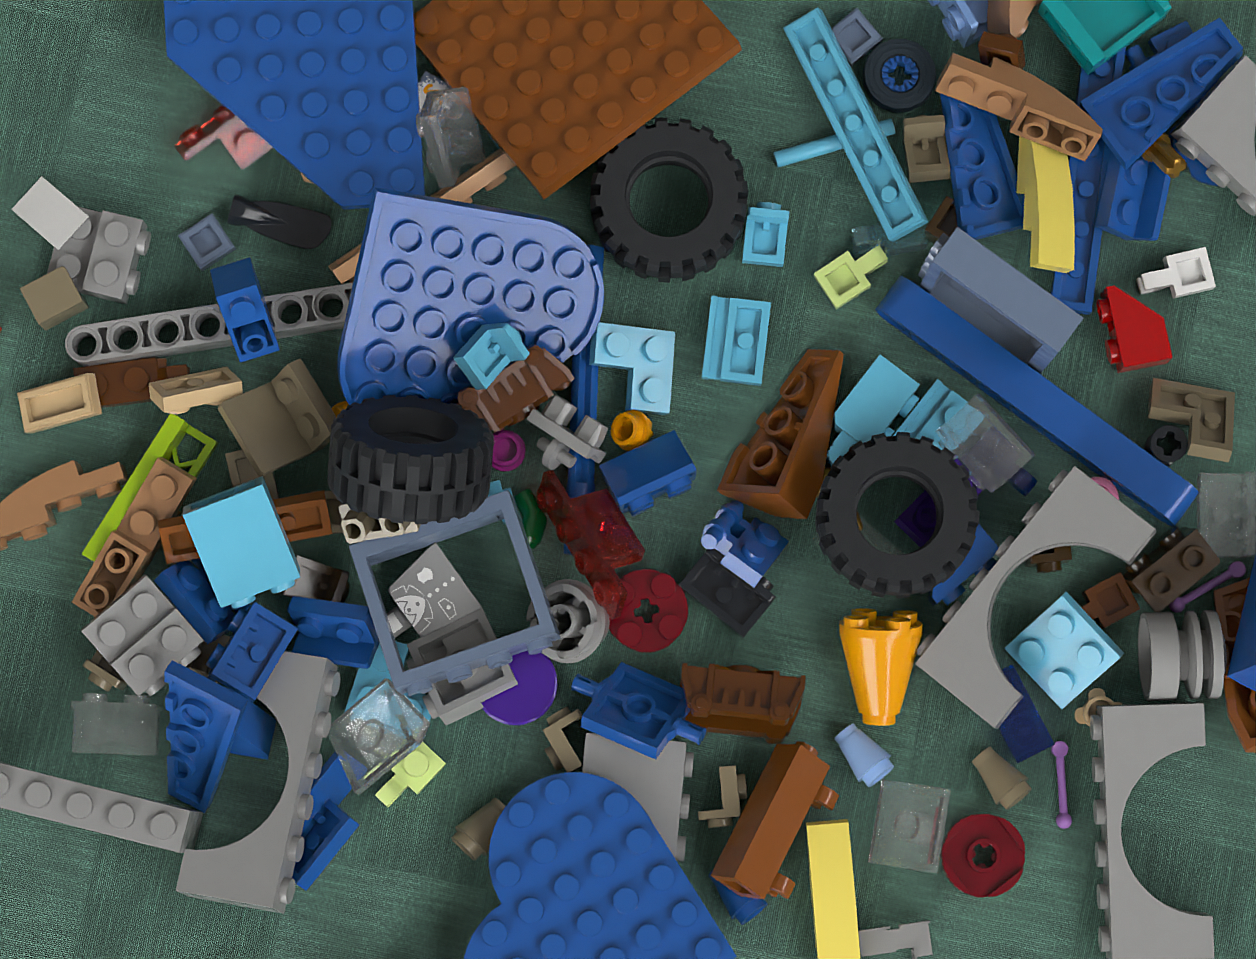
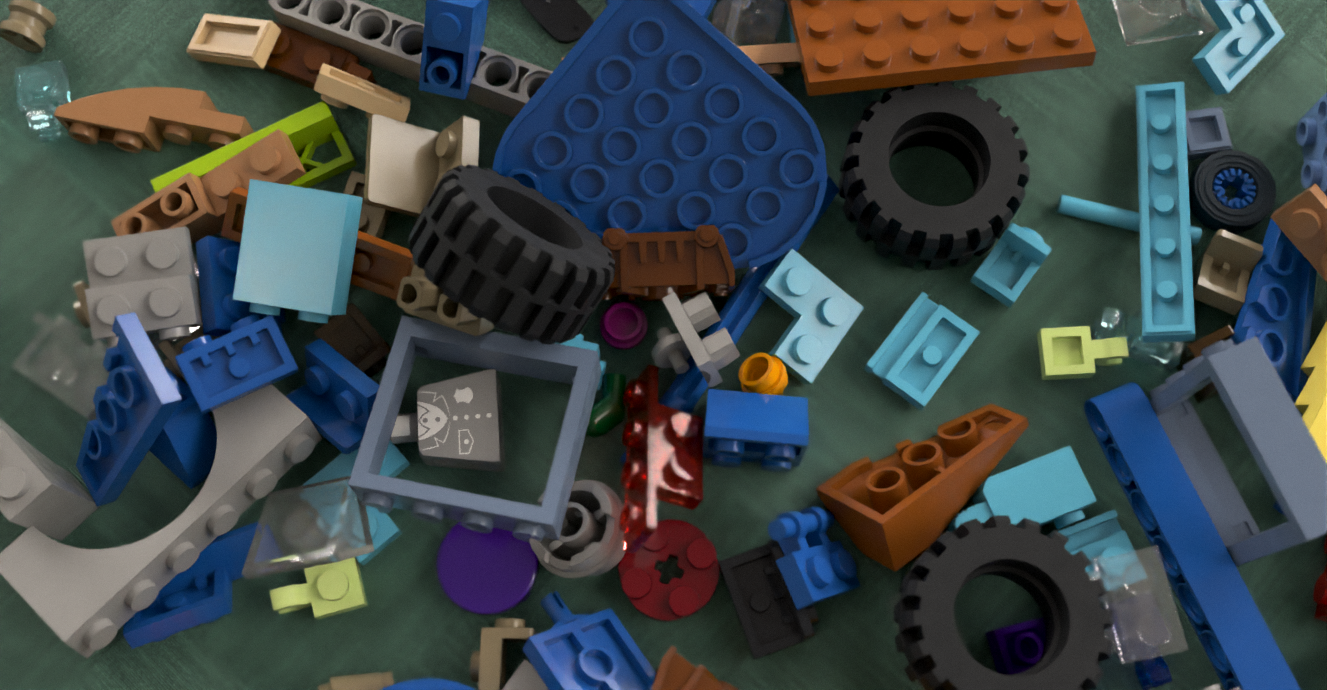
camera: 30 degrees right, 10 degrees down
light grey plate [406,608,518,726] -> none
medium azure bracket [453,323,530,390] -> none

